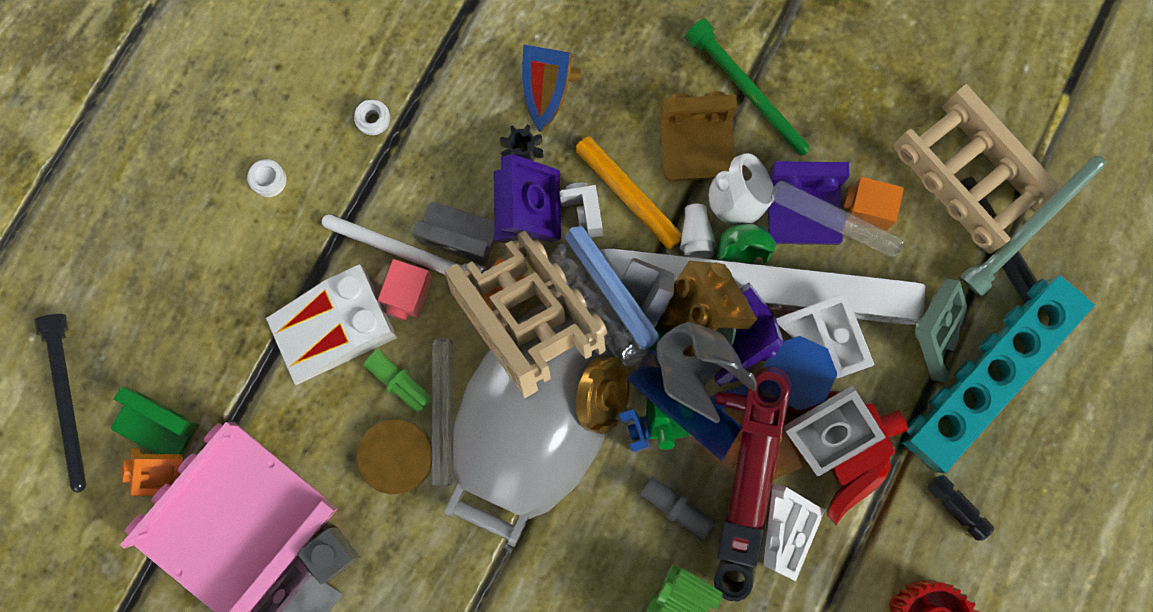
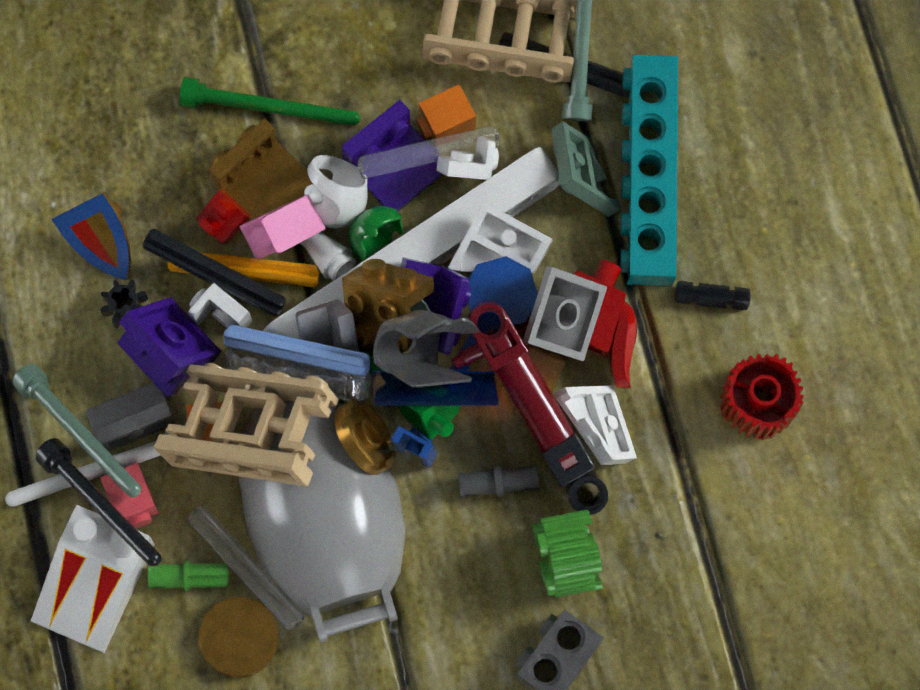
camera: 45 degrees left, 5 degrees down
none -> sand green piece [12,364,141,498]
none -> black piece [35,438,161,567]
none -> black axle [142,229,286,317]
none -> red tile [196,190,251,244]
none -> bright pink slope [239,194,326,259]
none -> white bracket [436,137,499,180]

